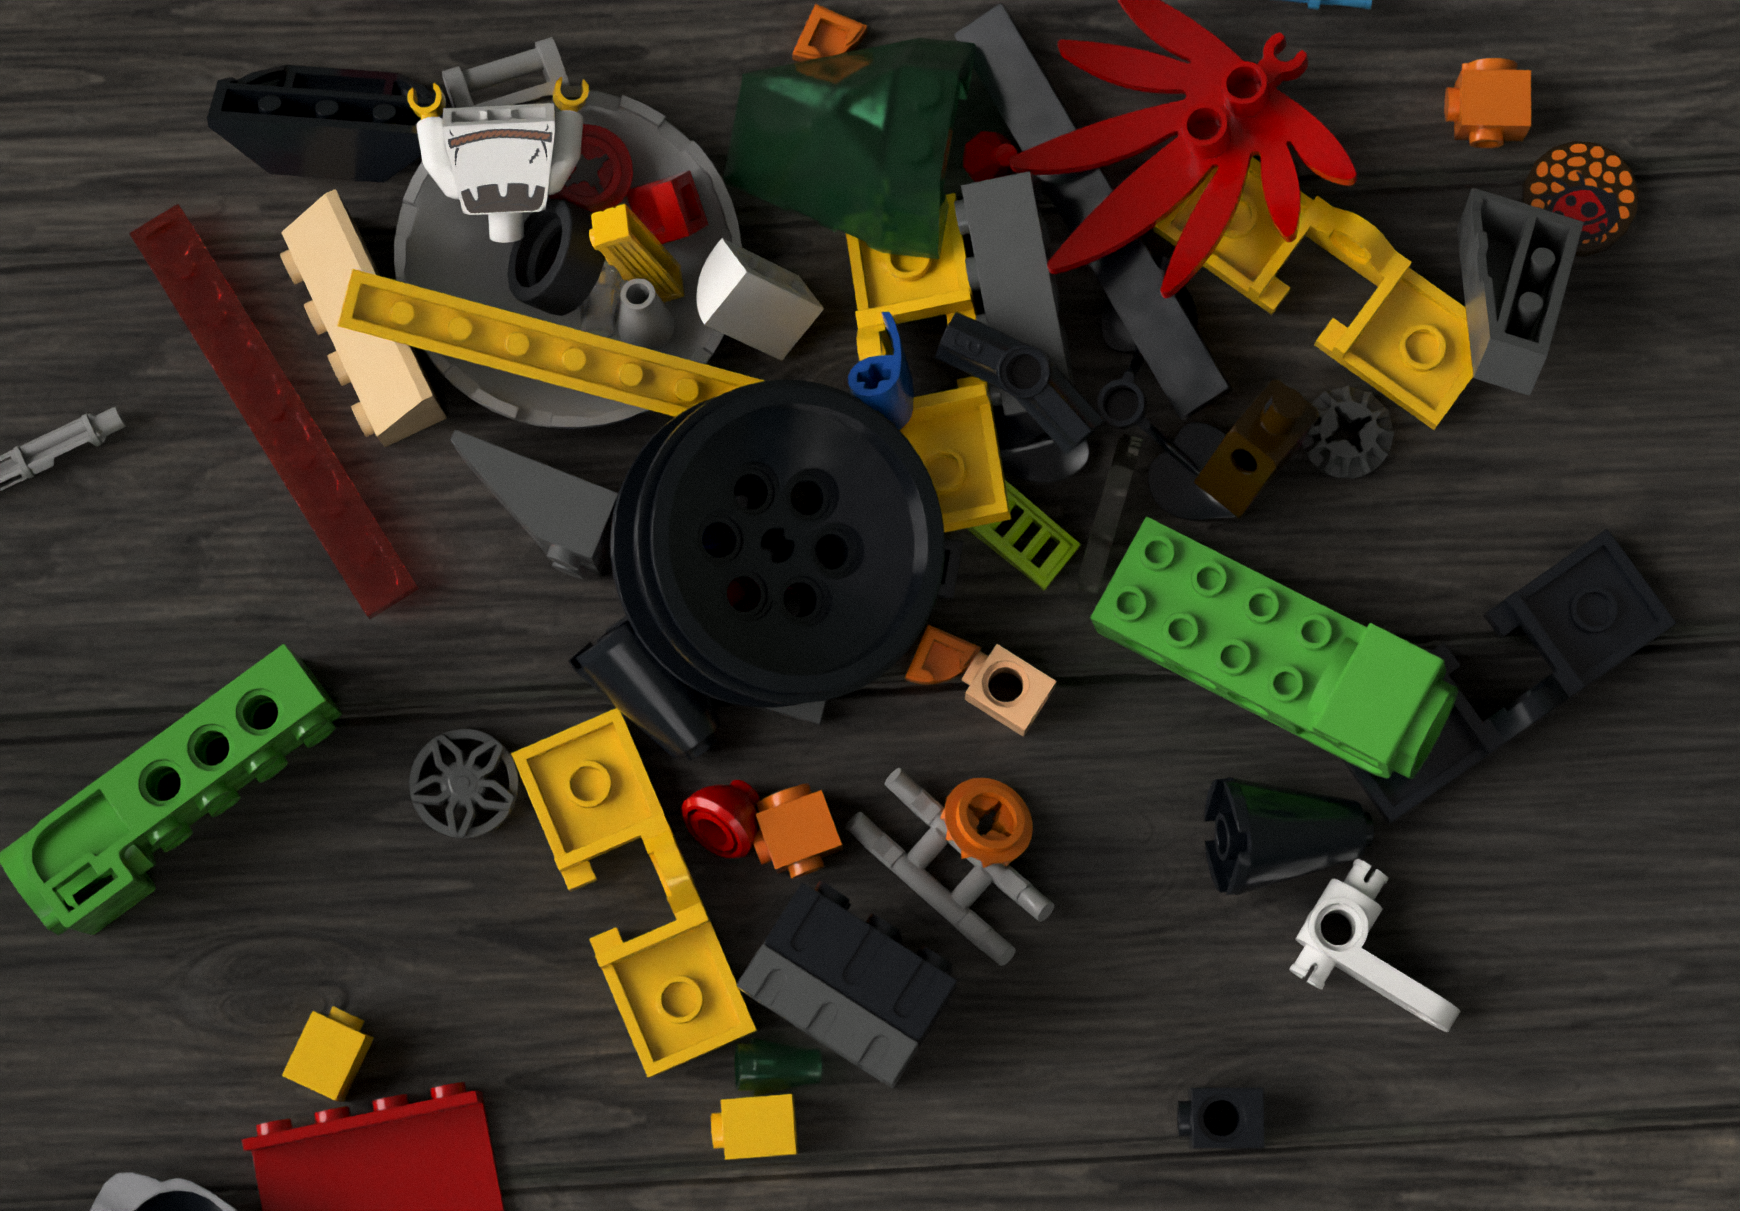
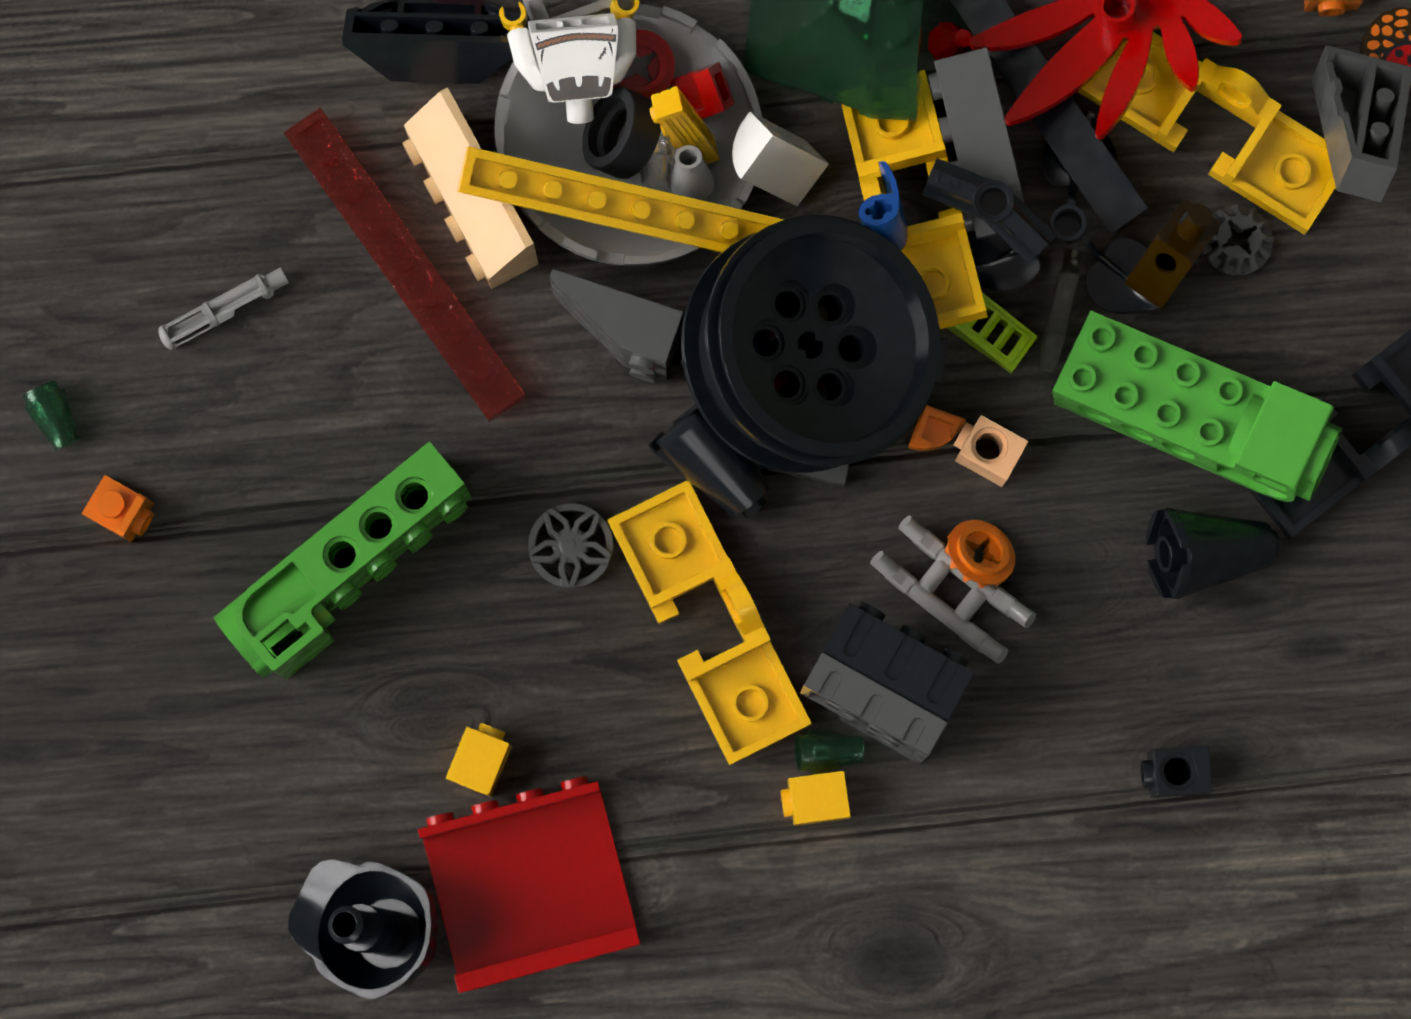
camera: 10 degrees left, 0 degrees up
red brick [682,780,760,858] -> none
orange brick [753,783,843,879] -> none
white piece [1289,859,1461,1032] -> none

